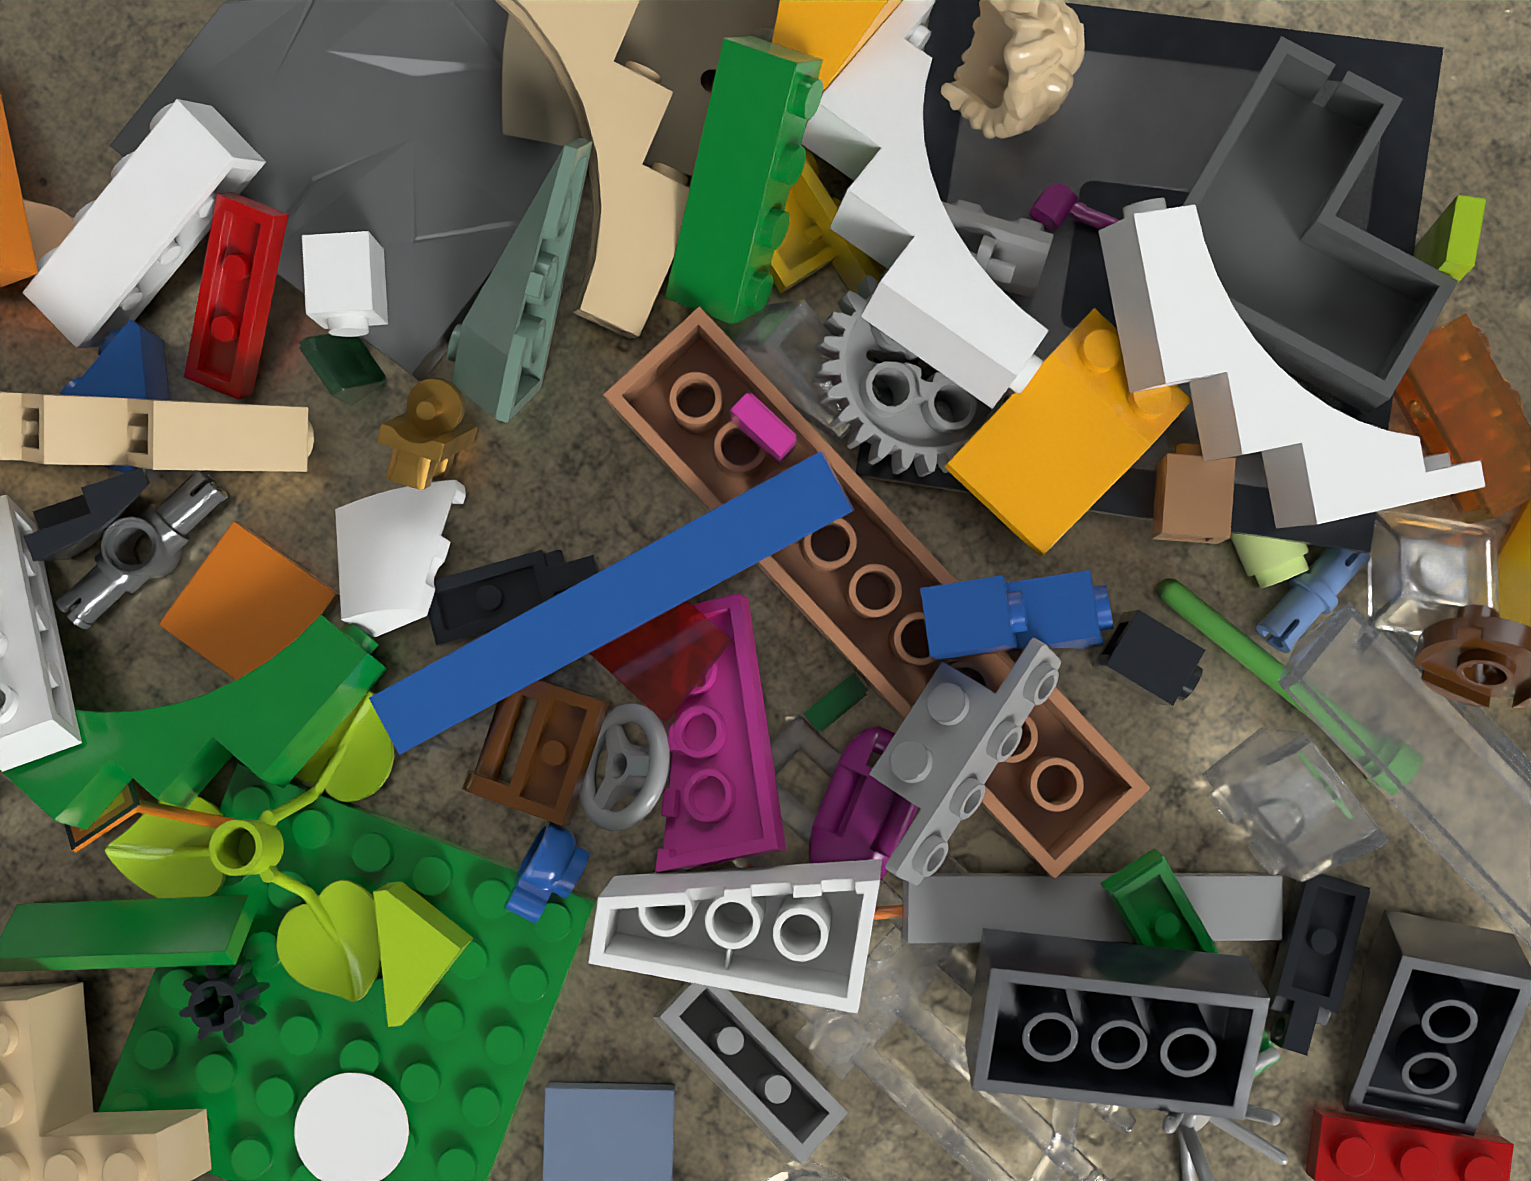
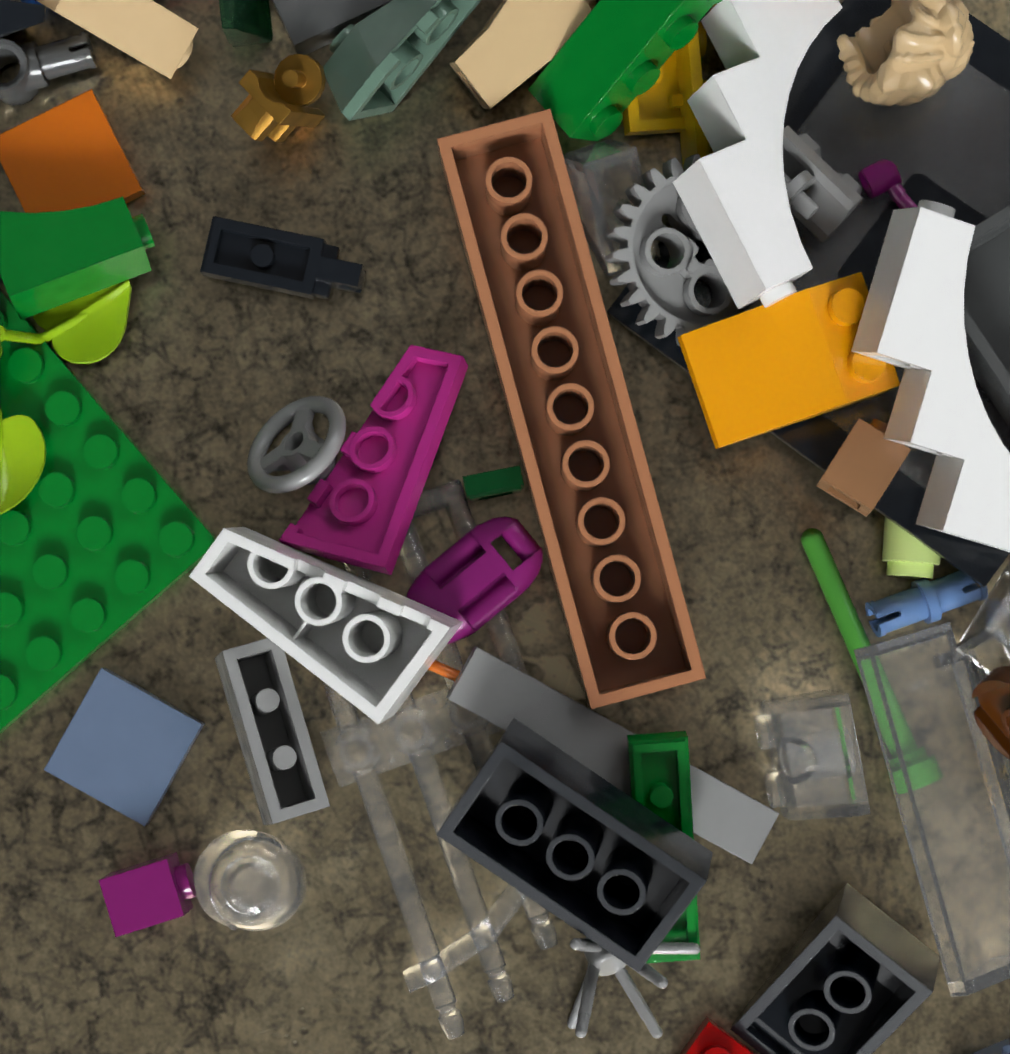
camera: 30 degrees right, 0 degrees up
white slope [335,480,466,638] -> none
blue tile [369,451,854,755] -> none
lime slope [373,881,473,1027] -> none
reddish brown plate [462,679,610,826] -> none
blue piece [504,821,590,924] -> none
clear red piece [589,600,733,722] -> none
dark pink tile [730,393,797,465] -> none
light grey bracket [869,638,1061,886] -> none
blue arch [920,570,1114,660] -> none
black brick [1092,610,1206,706] -> none
black hinge [1268,867,1371,1056] -> none

